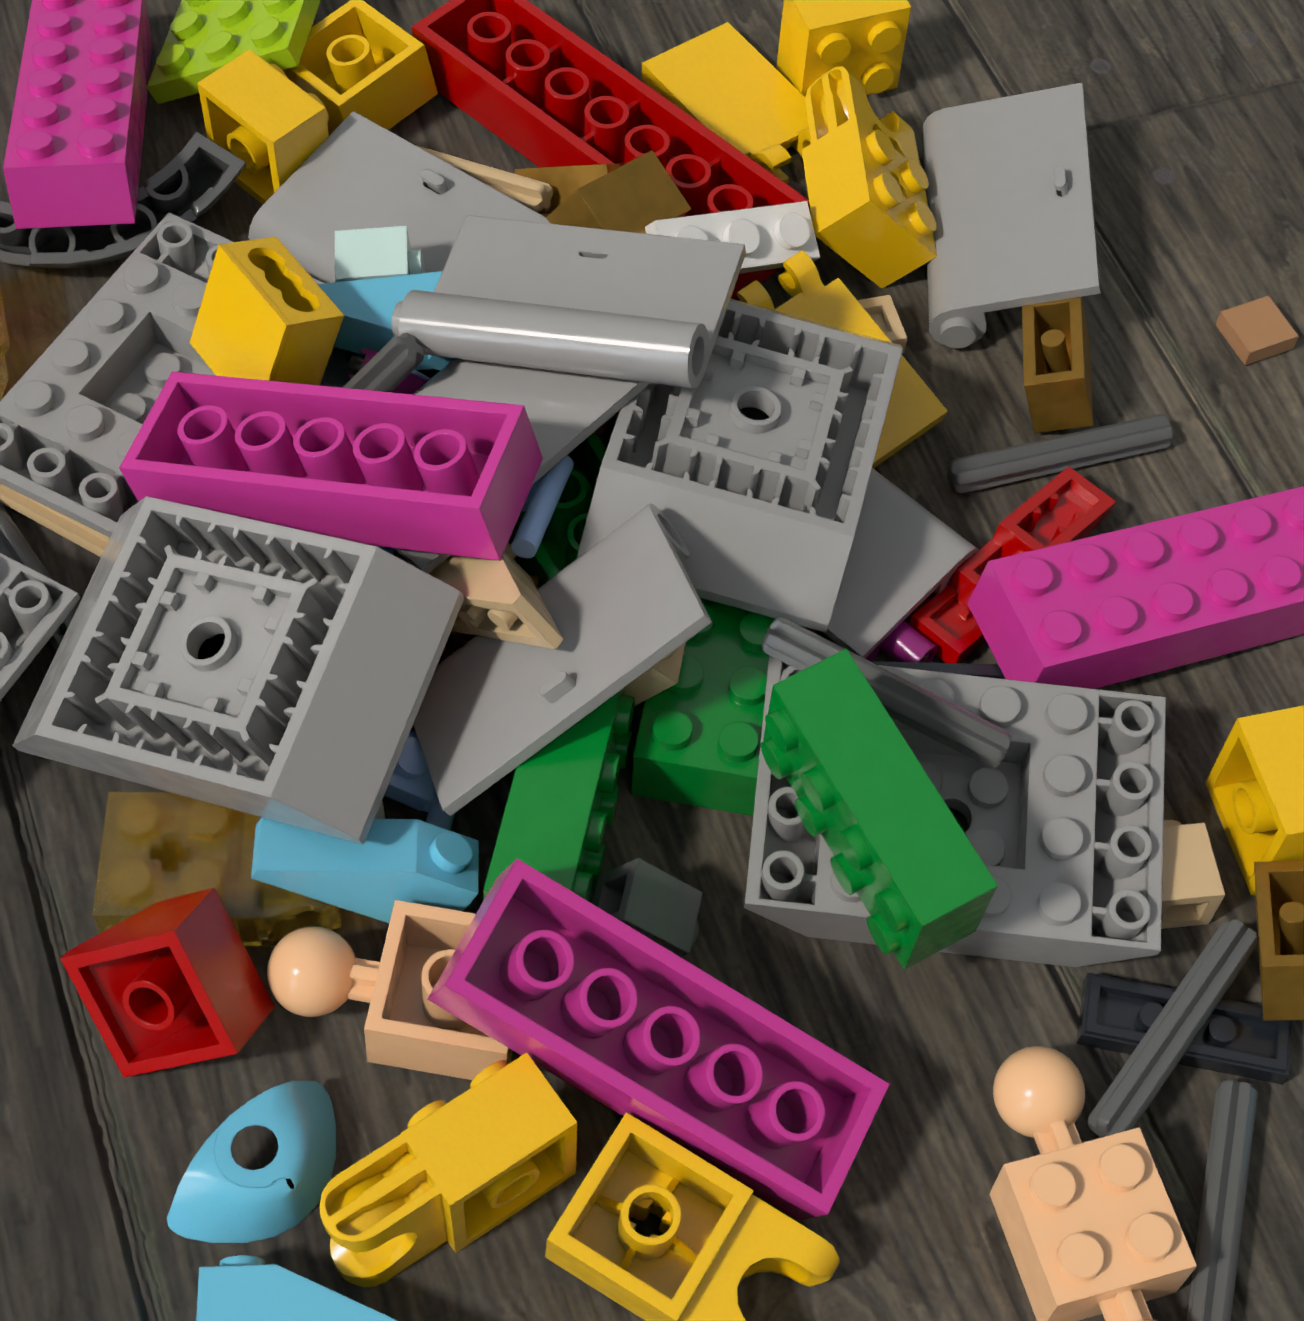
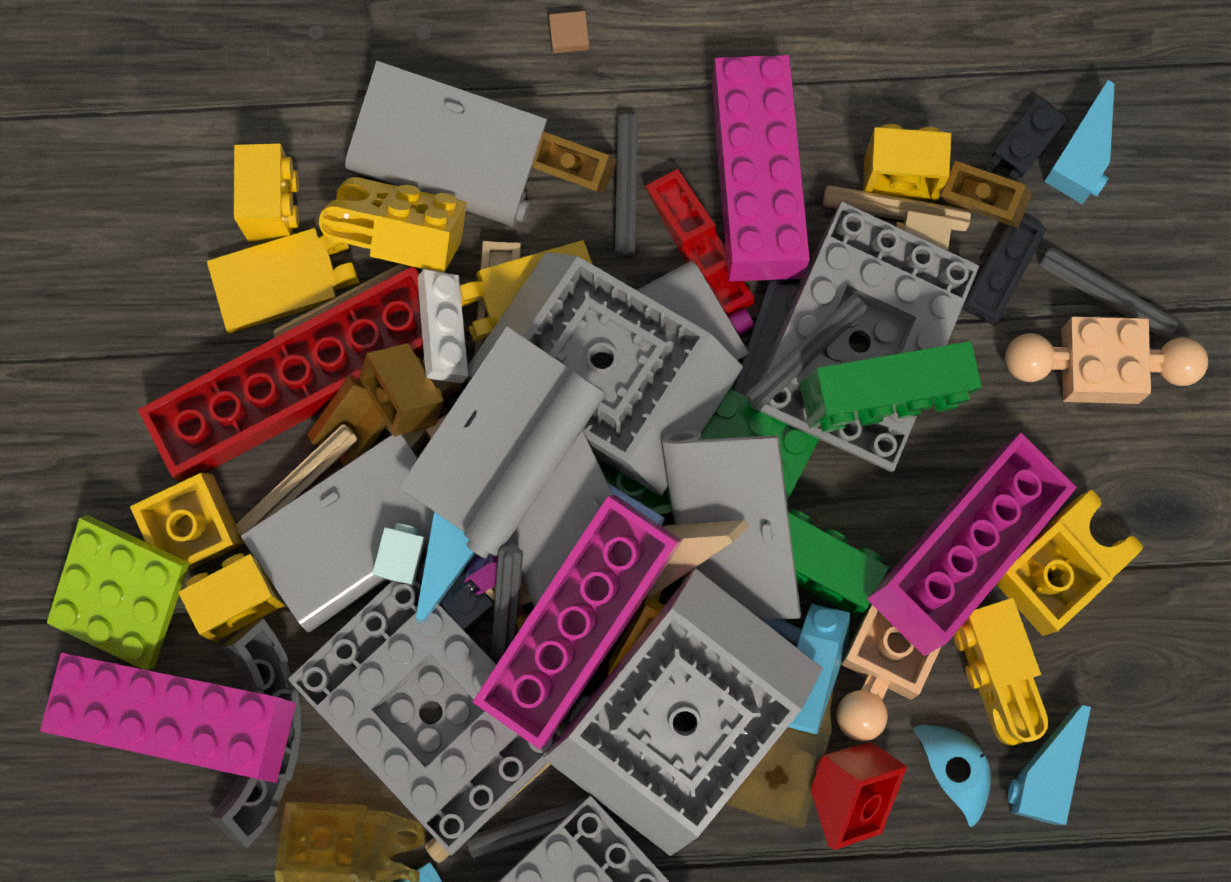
camera: 70 degrees left, 20 degrees up
yellow piece [189,236,344,386] -> none
dark grey brick [592,858,703,957] -> none
dark grey axle [1088,918,1259,1138] -> none
none -> tan axle [823,185,971,231]

